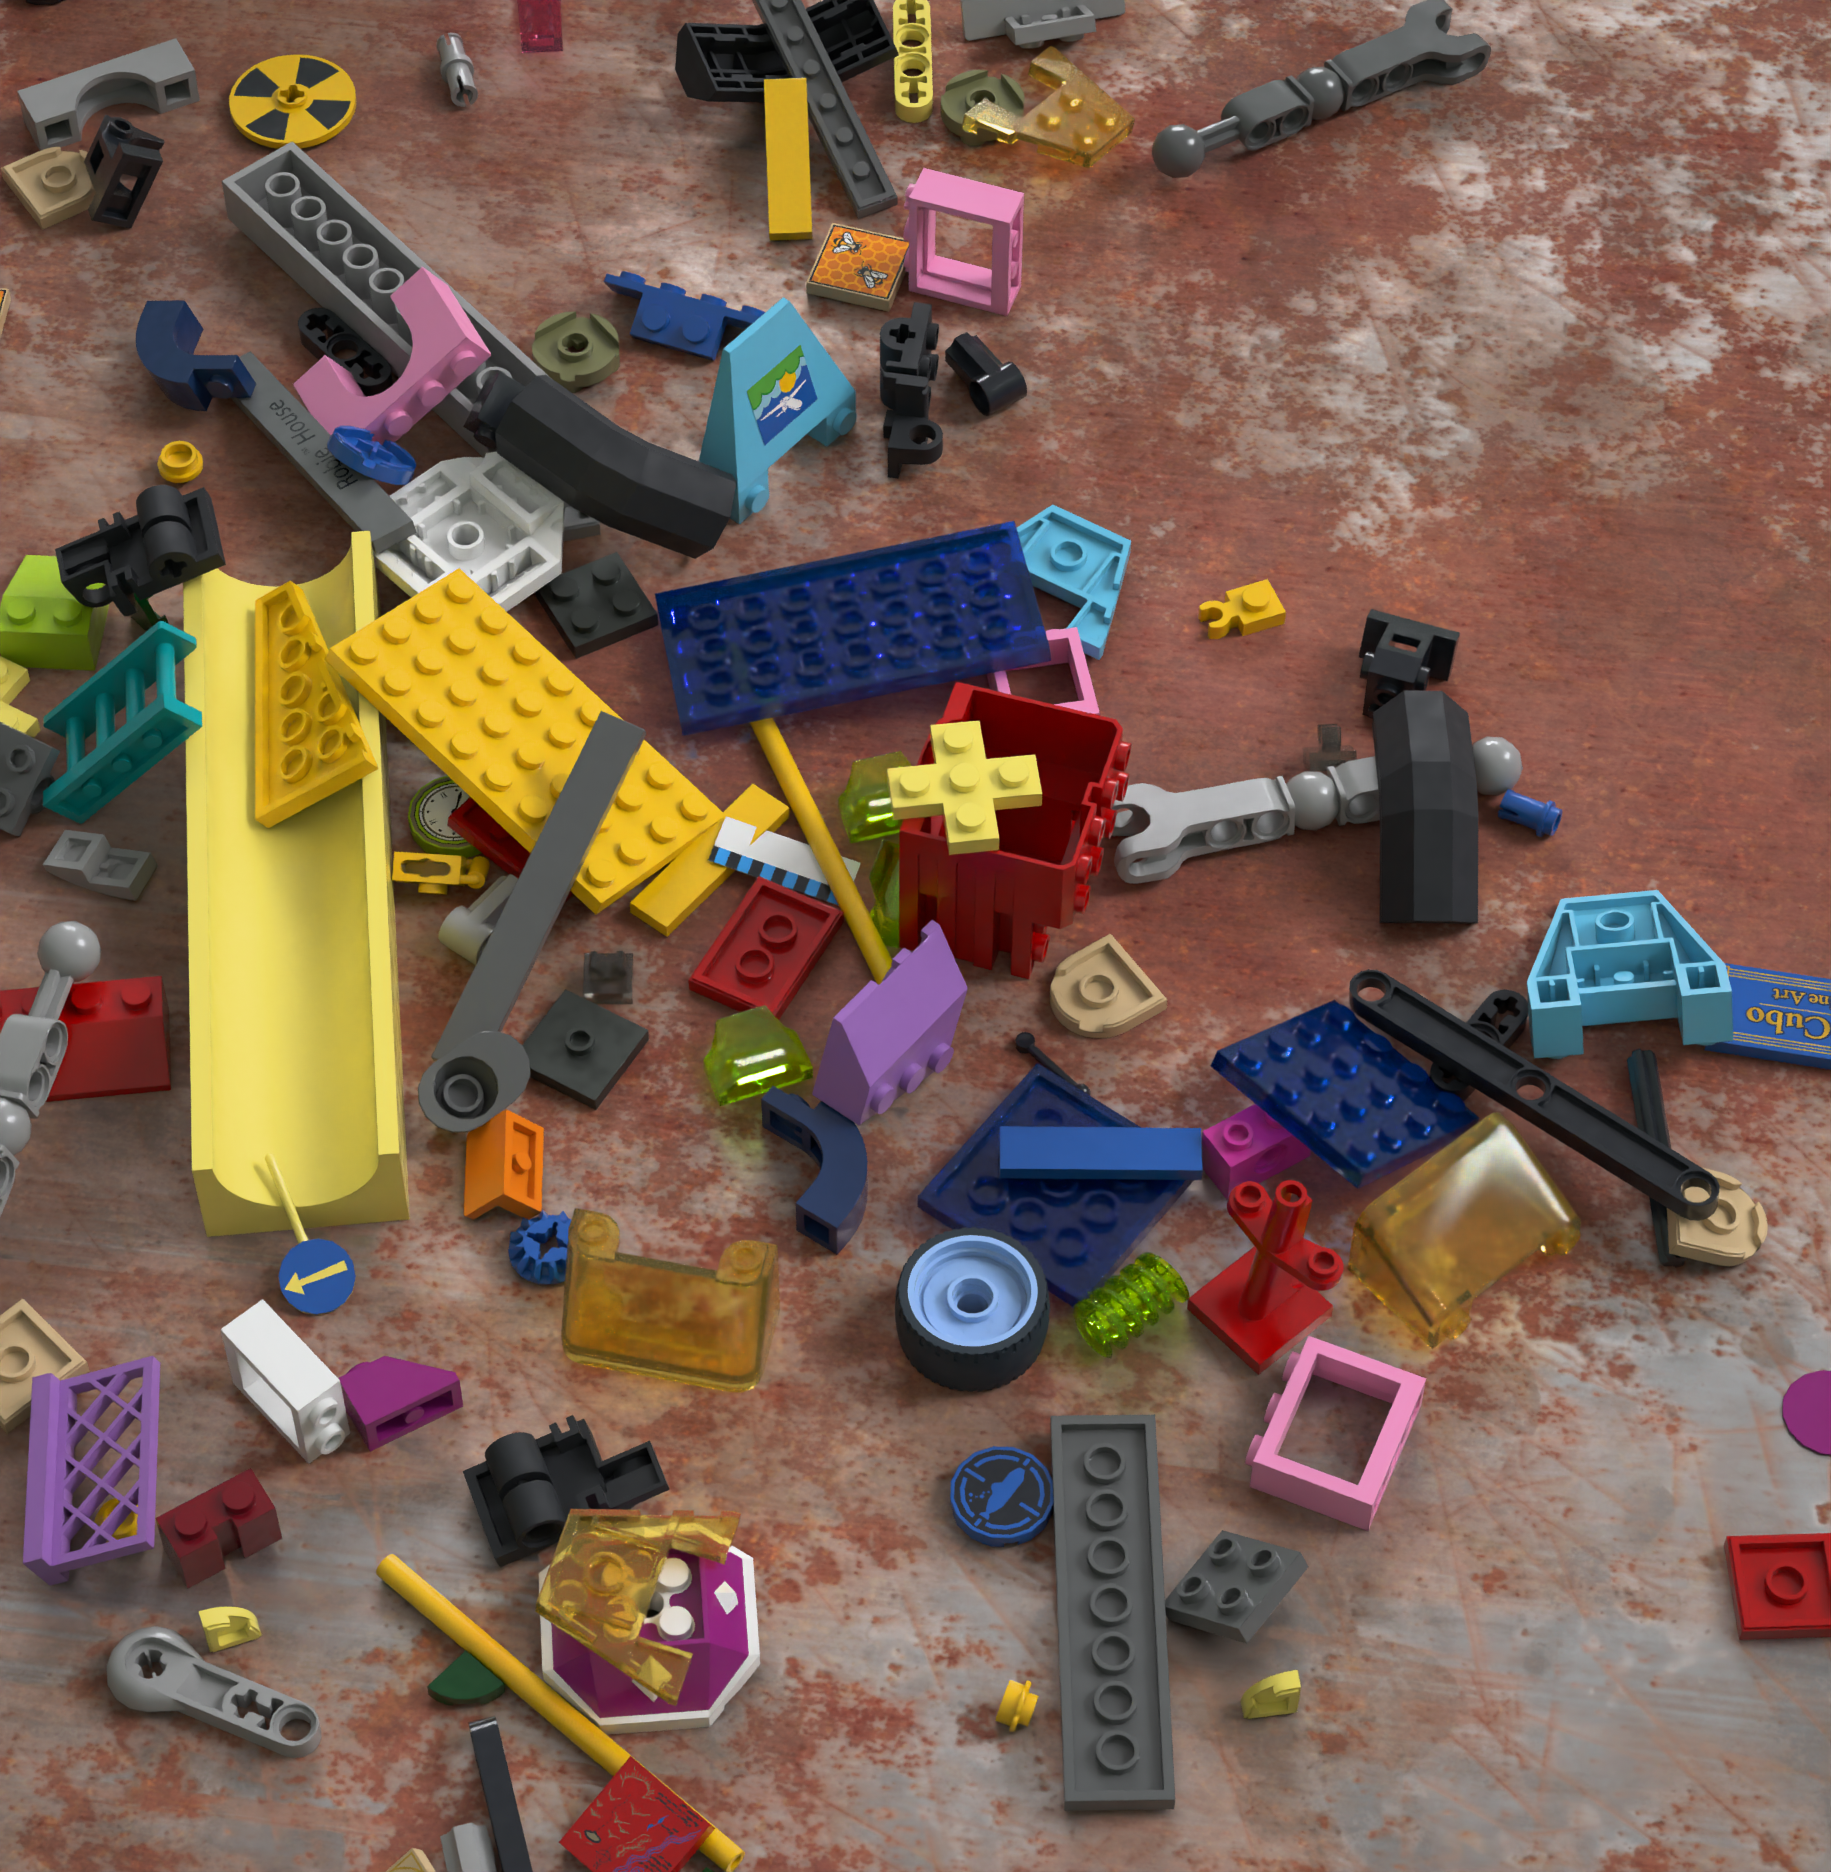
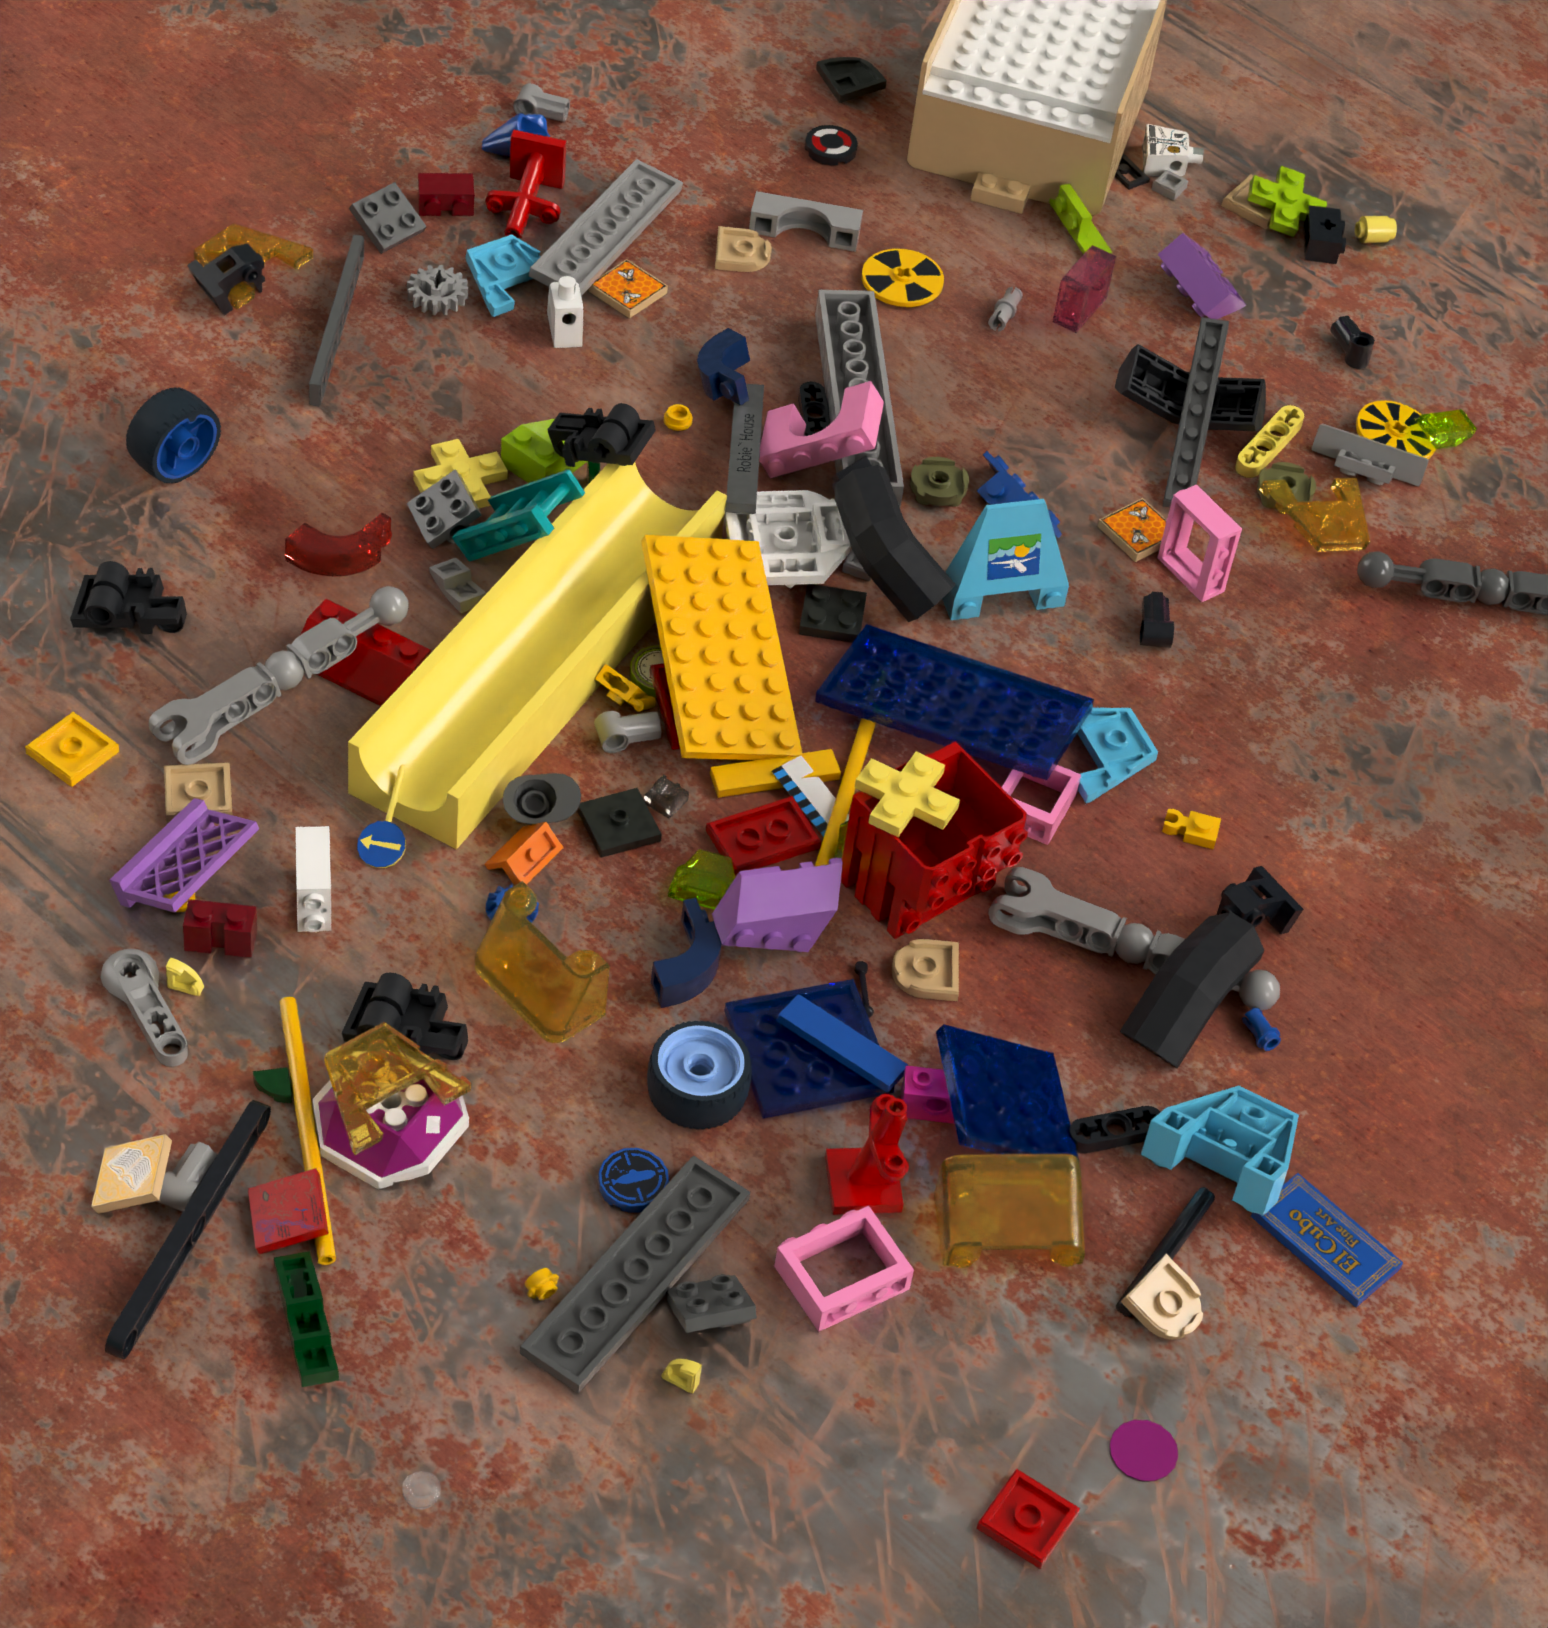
camera: 30 degrees right, 5 degrees down
black tile [84,114,165,228] -> none
yellow wing [255,580,379,828] -> none
blue tile [327,426,416,485] -> none
magenta slope [338,1356,463,1452] -> none
dark grey tile [431,711,646,1061] -> none
yellow tile [764,78,813,241] -> none
black plate [880,302,943,479] -> none
clear neon green piece [1073,1252,1189,1358] -> none
clear smoke tile [1303,723,1357,771] -> none
black beam [1349,969,1720,1221] -> none

